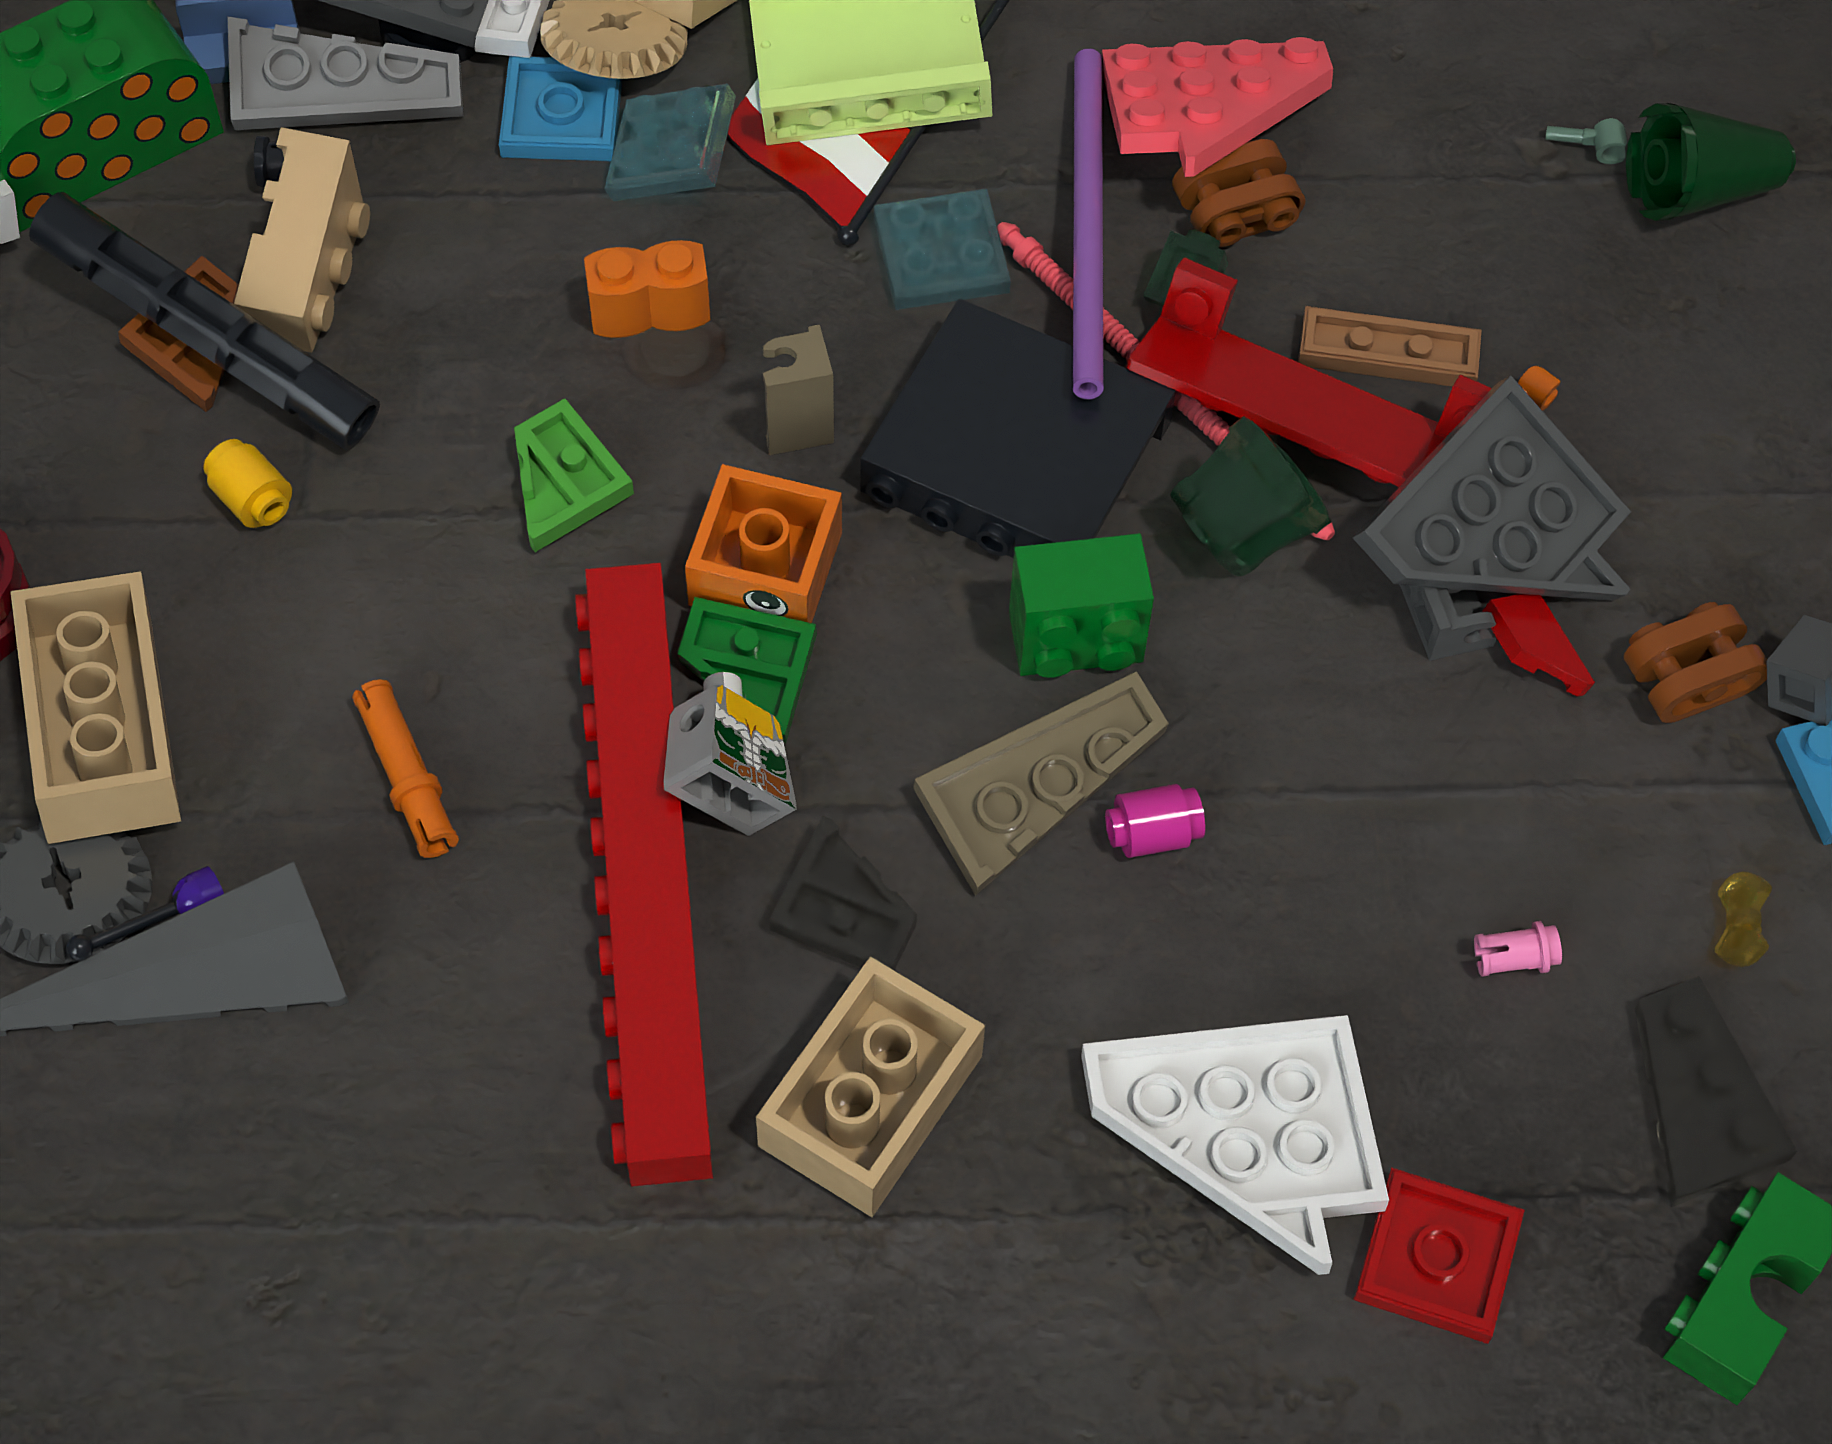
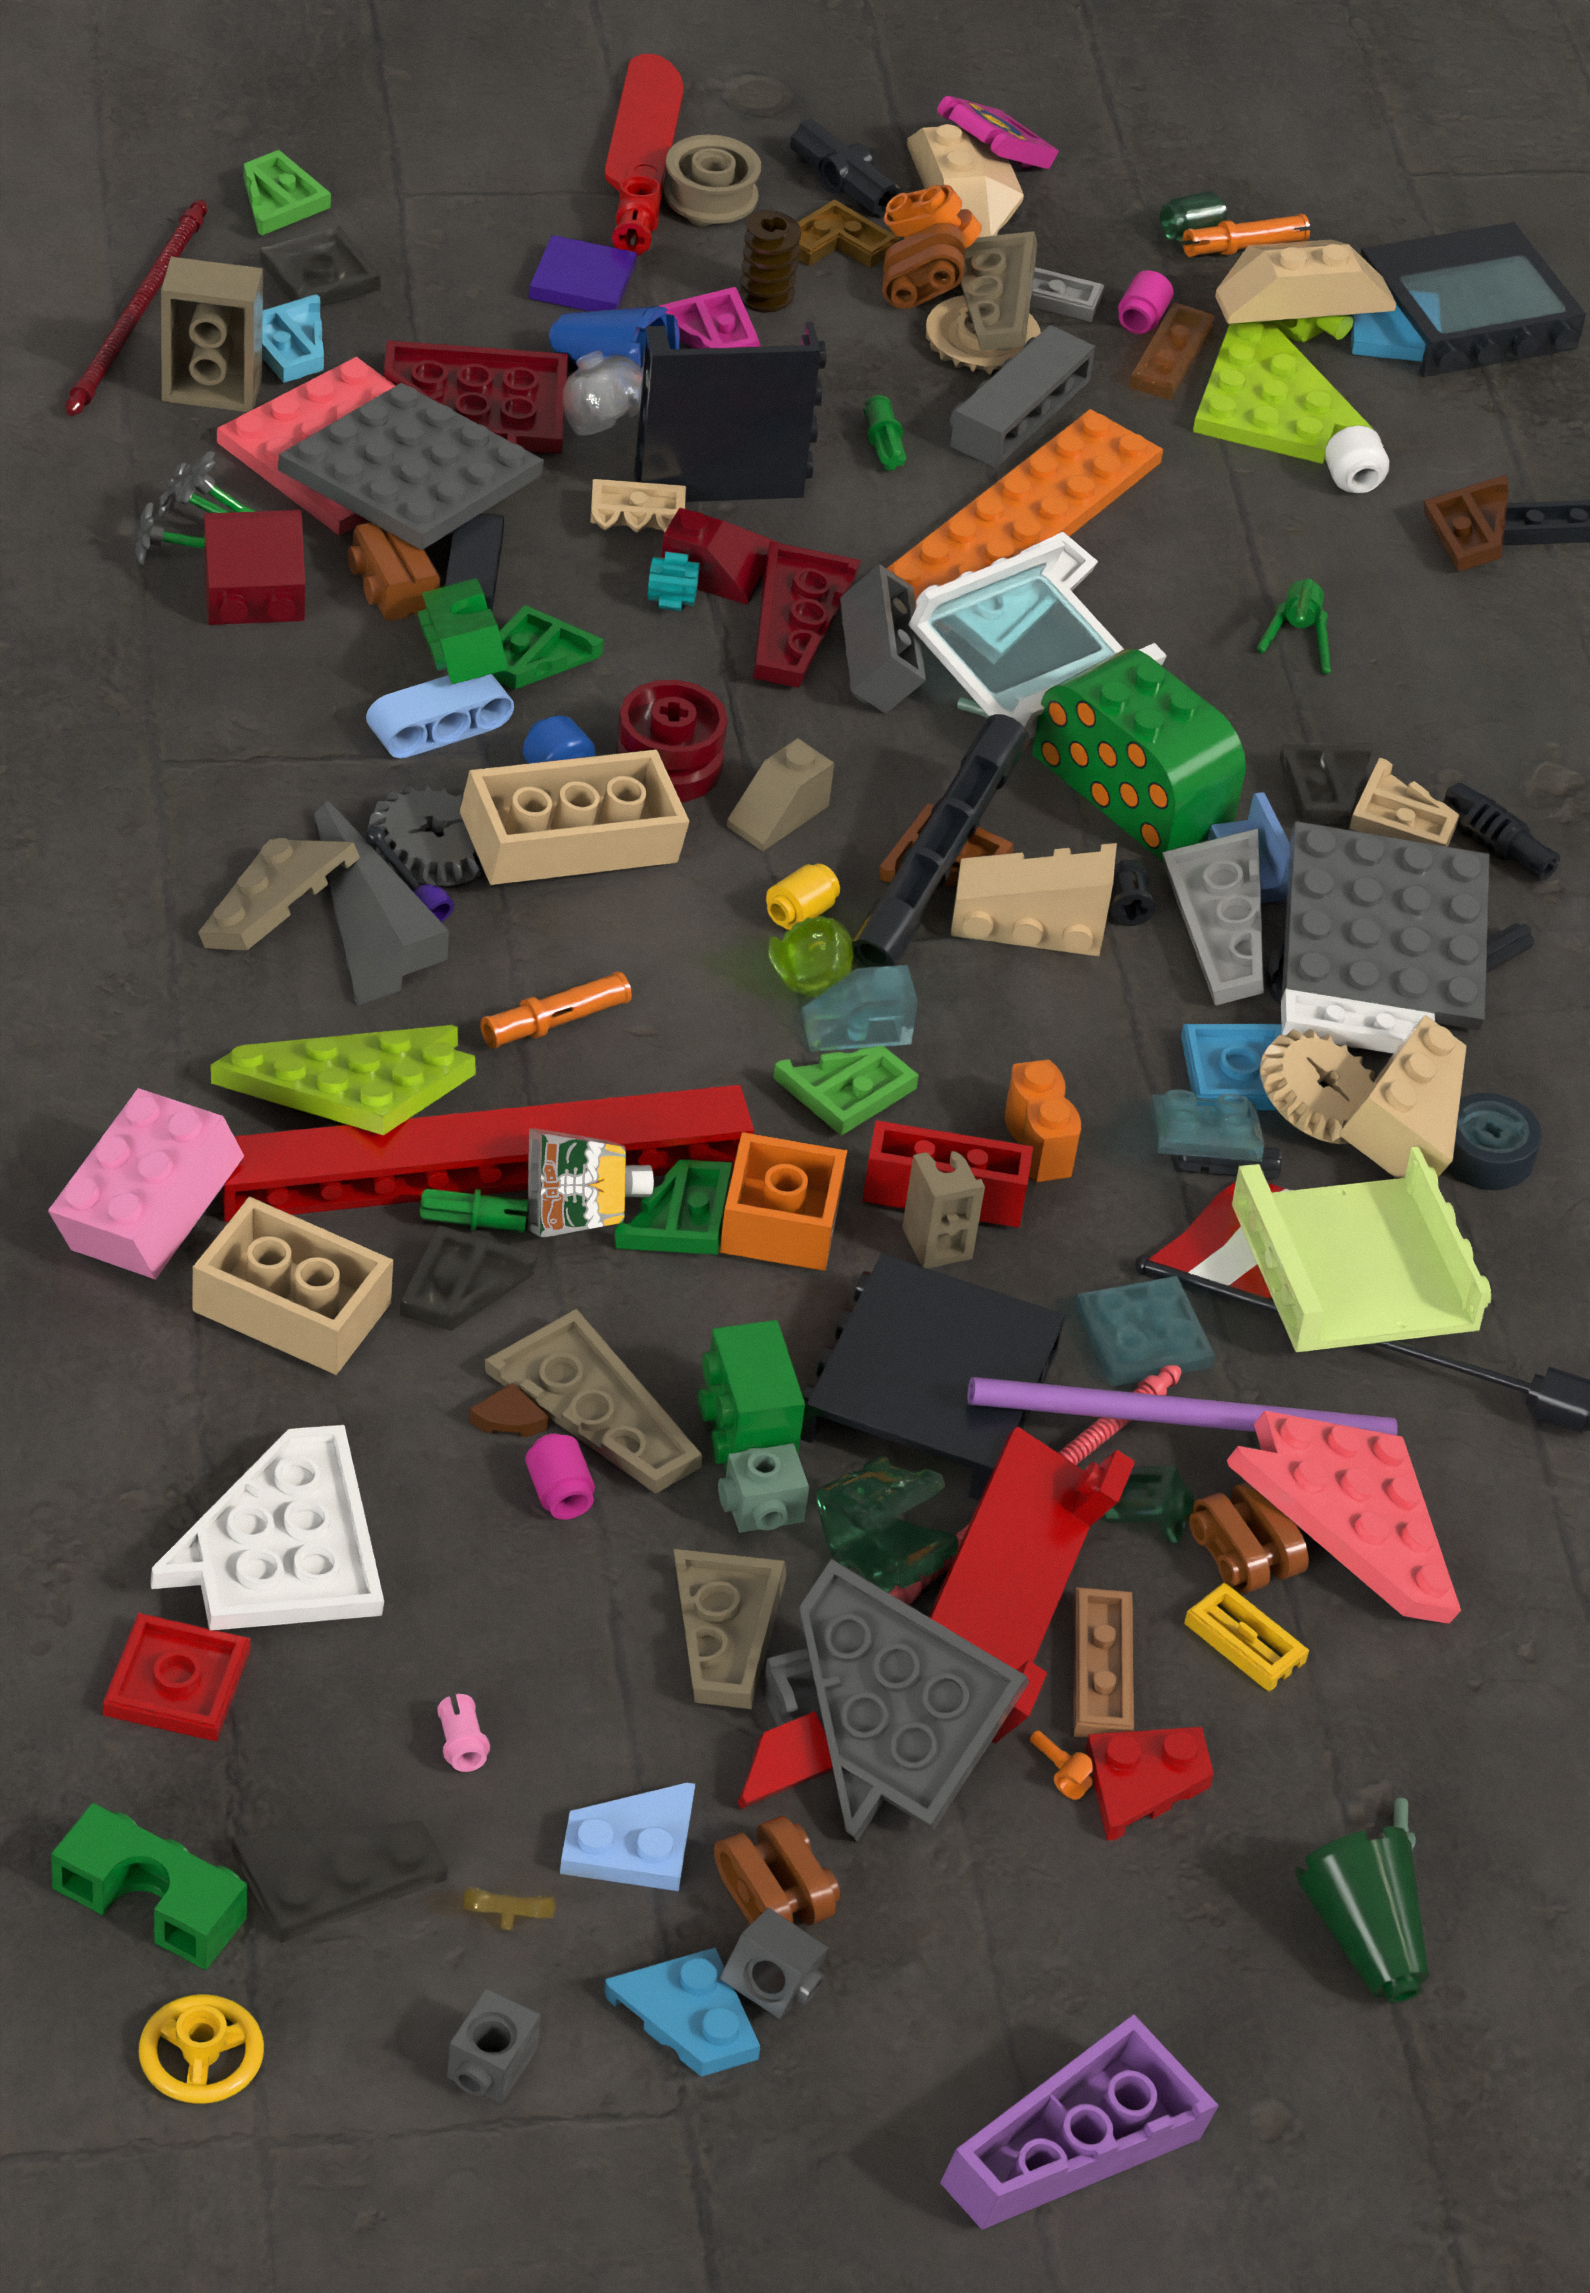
camera: 80 degrees right, 15 degrees down
none -> bright pink brick [48,1088,244,1280]
none -> dark tan wing [198,838,360,950]
none -> lime wing [210,1025,476,1135]
none -> green axle [419,1189,528,1233]
none -> reddish brown tile [469,1383,548,1437]
none -> light blue wing [560,1783,695,1891]
none -> dark tan wing [674,1549,787,1709]
none -> sand green brick [718,1443,809,1533]
none -> dark tan slope [727,738,834,852]
none -> clear neon green hair [768,916,853,997]
none -> clear light blue slope [801,965,918,1052]
none -> red brick [862,1120,1033,1228]
none -> red wing [1086,1727,1214,1840]
none -> yellow tile [1184,1582,1309,1692]

